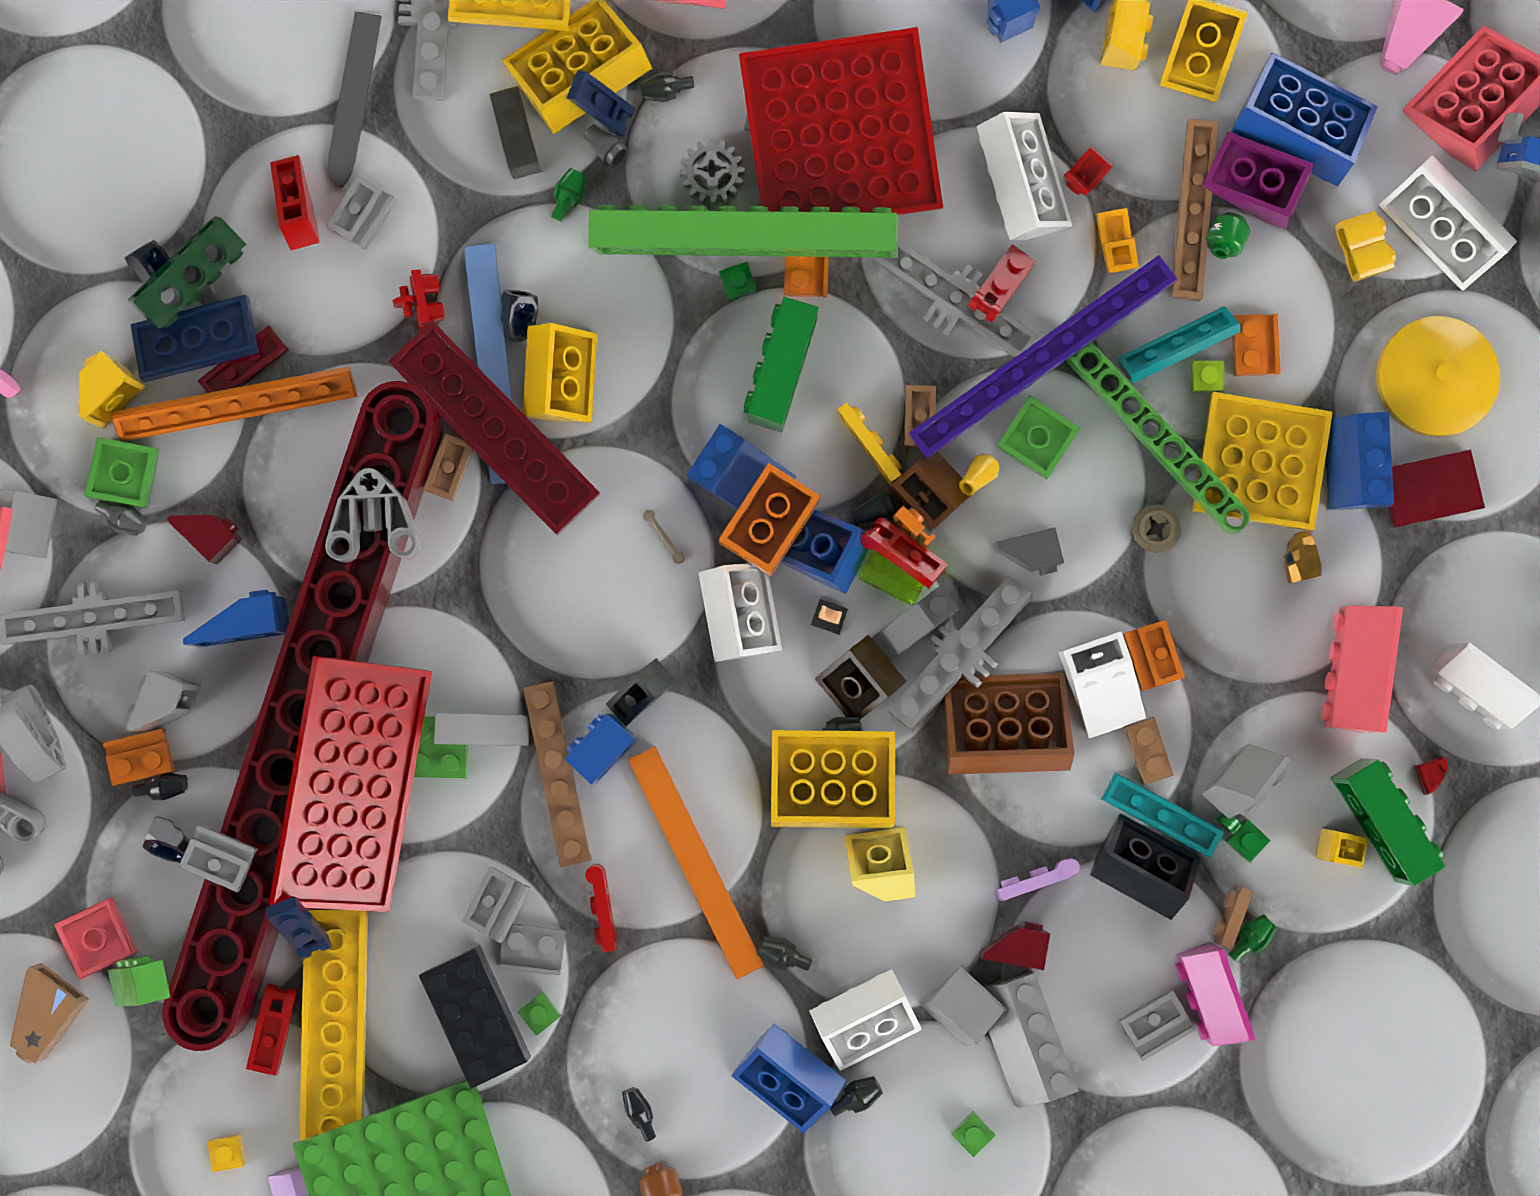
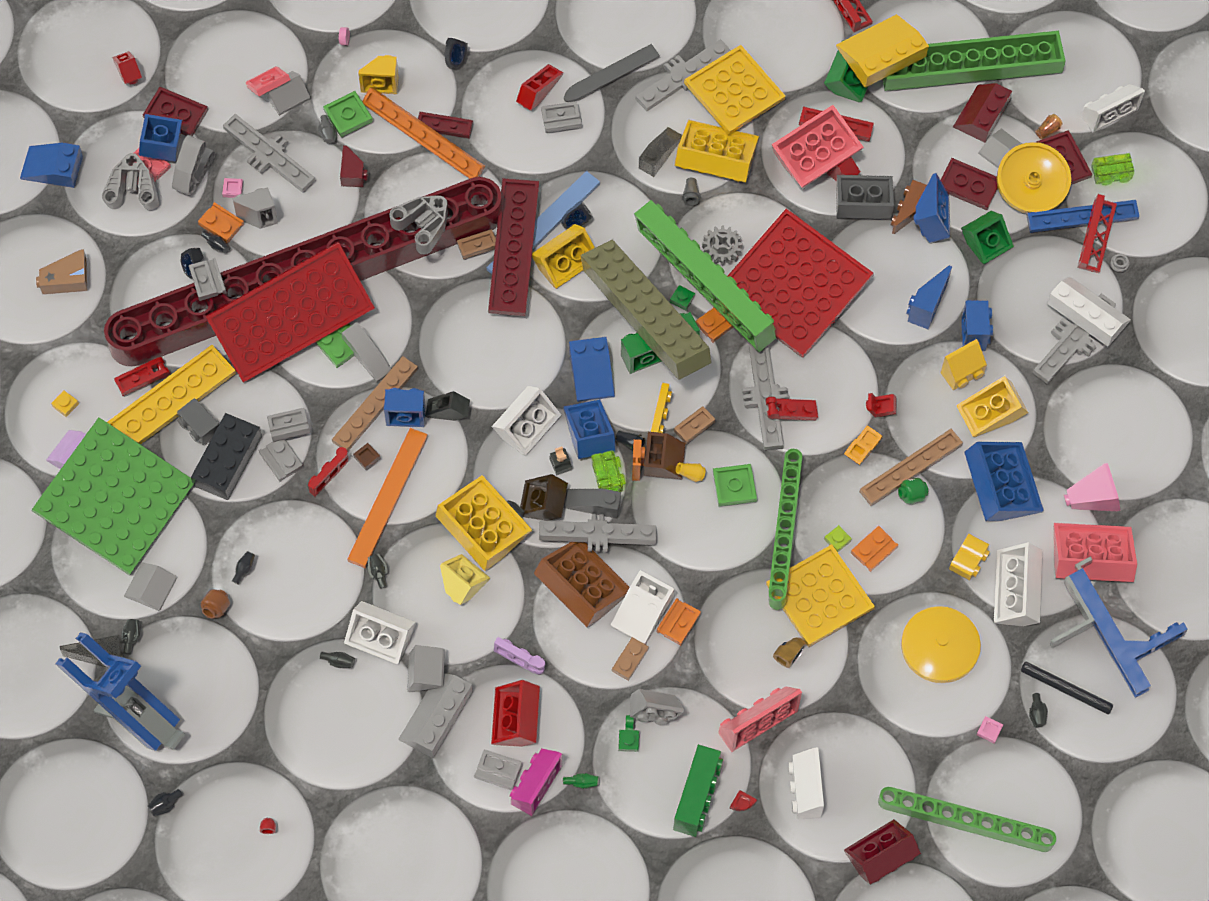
camera: 45 degrees right, 20 degrees down
coral tile [54,897,138,980] -> none
bright green brick [108,956,170,1006] -> none
dark green brick [128,216,247,329] -> none
dark blue tile [130,294,259,383] -> none
blue slope [183,590,289,647] -> none
dark blue plate [265,896,332,960] -> none
red hips [392,269,445,330] -> none
bright green plate [518,991,562,1036] -> none
green piece [551,168,586,222] -> none
dark blue plate [567,70,635,137] -> none
pearl dark grey piece [641,71,694,102] -> none
dark tan hinge [643,510,684,564] -> none
orange brick [718,463,821,577] -> none
blue slope [731,1023,846,1133] -> none
red plate [860,518,948,589] -> none
dark purple plate [909,255,1177,459] -> none
bright green plate [951,1111,995,1158] -> none
white slope [977,112,1073,240] -> none
dark red slope [980,921,1050,970] -> none
dark grey slope [993,527,1064,576] -> none
black slope [1090,814,1200,920] -> none
teal tile [1101,773,1224,858] -> none
teal plate [1117,306,1241,384] -> none
dark tan gear [1131,504,1181,553] -> none
magenta slope [1203,132,1313,230] -> none
medium nougat plate [1213,885,1253,950] -> none
yellow slope [1316,828,1369,868] -> none
blue slope [1326,412,1394,510] -> none
dark red tile [1389,449,1485,528] -> none
none -> dark grey brick [177,398,219,445]
none -> bright pink tile [222,178,243,198]
none -> reddish brown plate [353,443,381,470]
none -> red slope [491,680,540,747]
none -> olive brick [581,239,712,380]

